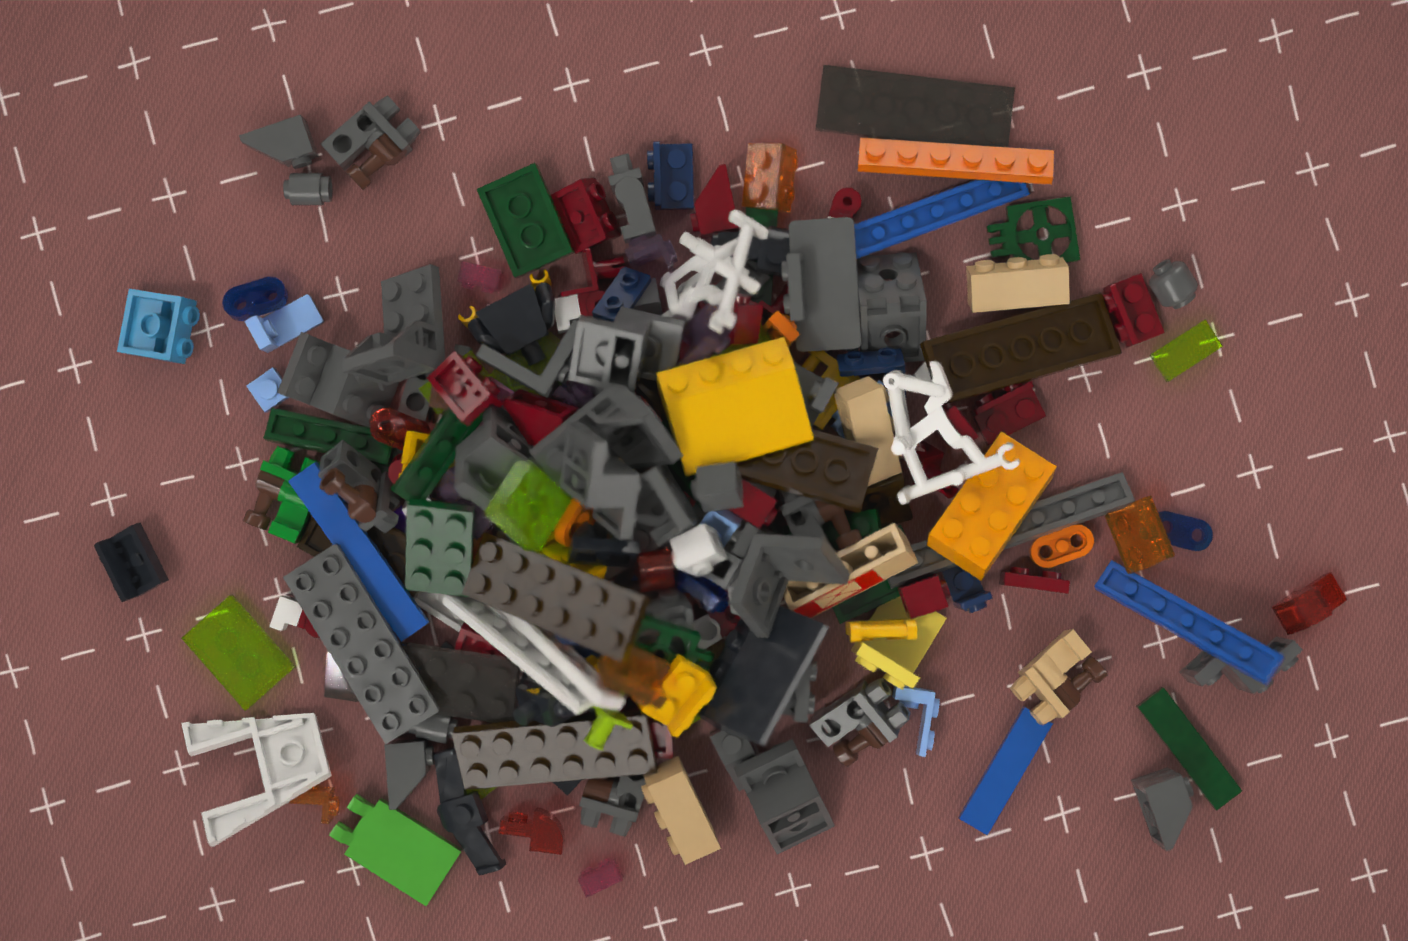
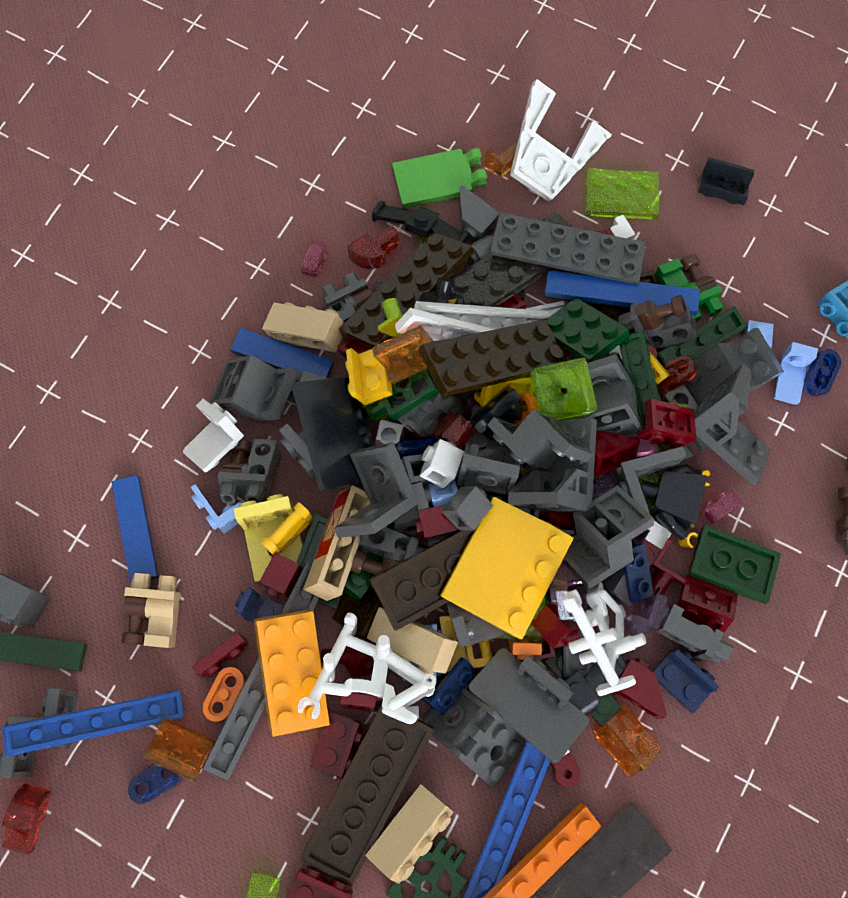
camera: 130 degrees right, 15 degrees down
none -> white bracket [183,399,244,472]
none -> blue tile [230,327,334,378]

